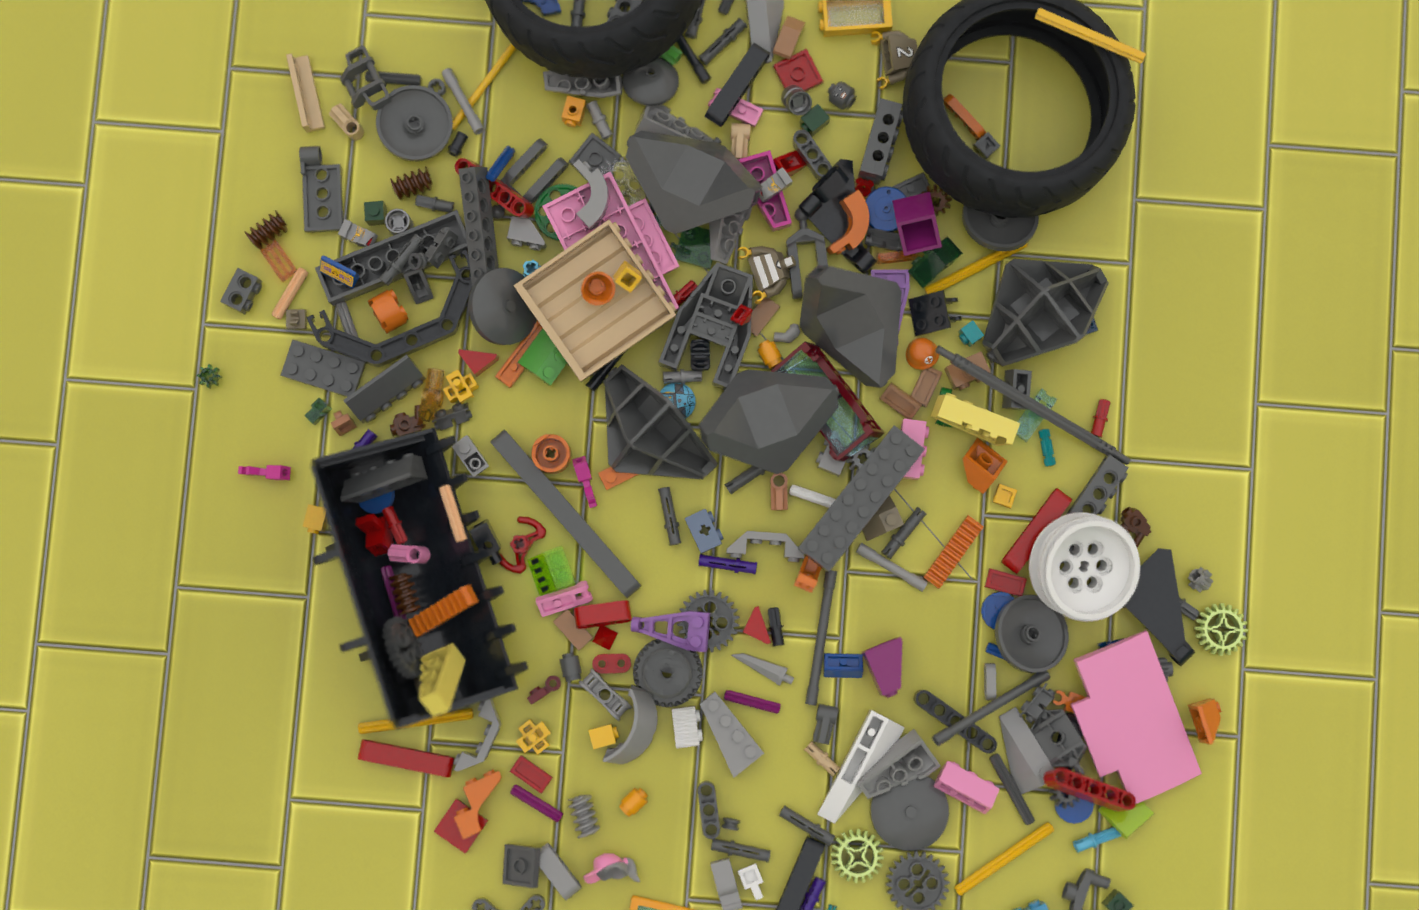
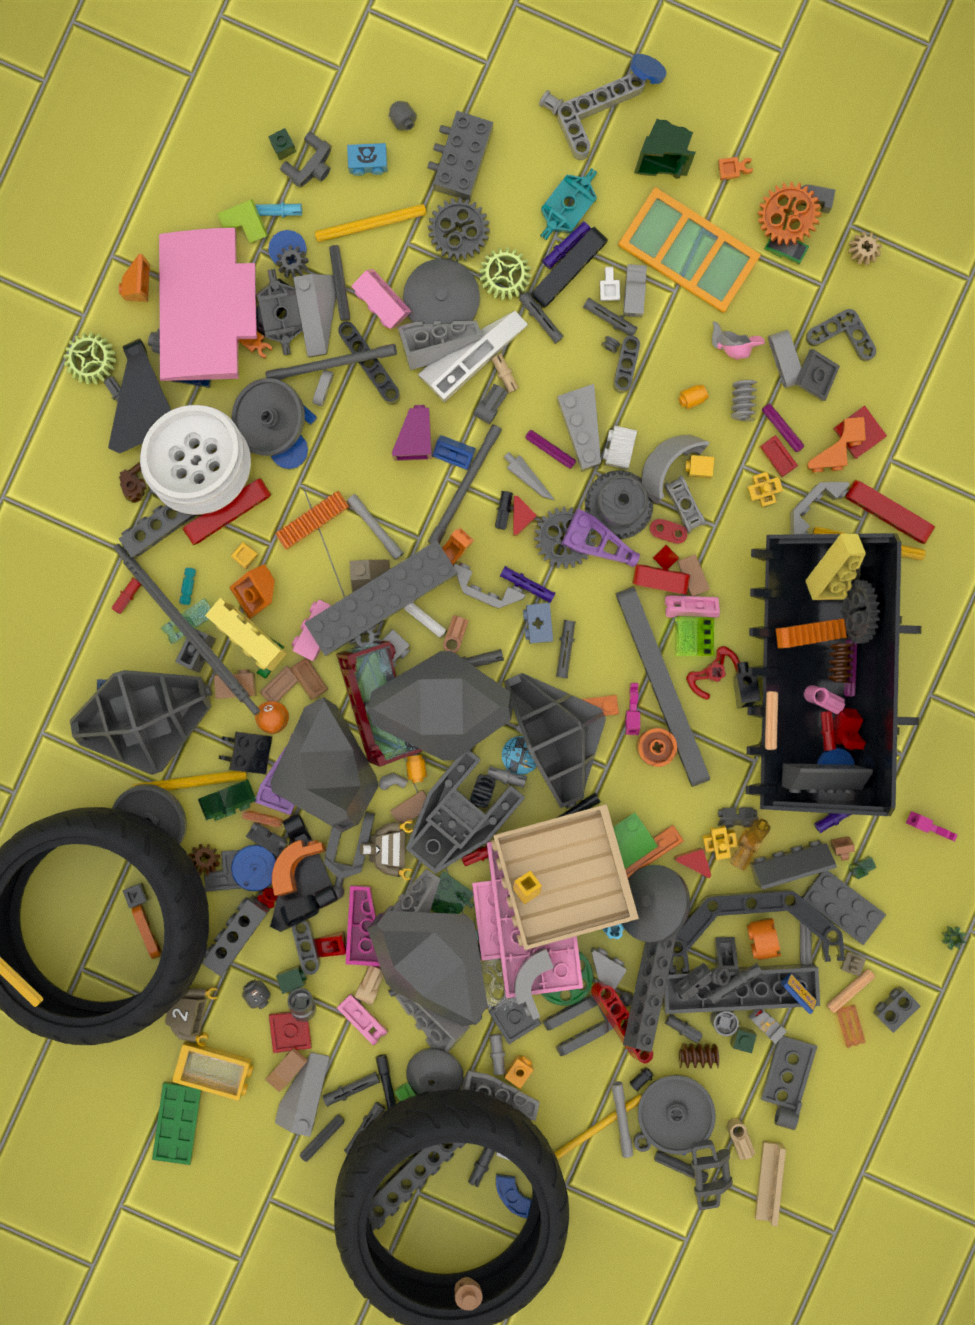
camera: 165 degrees left, 5 degrees up
reddish brown piece [244,210,288,250] -> none
yellow brick [303,504,328,534] -> none
reddish brown piece [390,405,426,437] -> none
light grey slope [452,435,489,477] -> none
blue axle [486,146,515,182] -> none
dark red plate [527,676,561,705] -> none
dark grey brick [559,652,582,682] -> none
orange helmet [581,271,615,305] -> none
black beam [705,43,771,127] -> none
red slope [730,304,753,326] -> none
light grey leg [759,167,793,202] -> none
dark grey pin [881,507,927,559] -> none
magenta slope [892,192,942,256] -> none
teal plate [959,320,984,347] -> none
red tile [984,568,1027,597] -> none
dark grey hinge [1020,683,1055,723] -> none
red beam [1044,768,1136,812] -> none
light grey gear [1188,567,1213,592] -> none

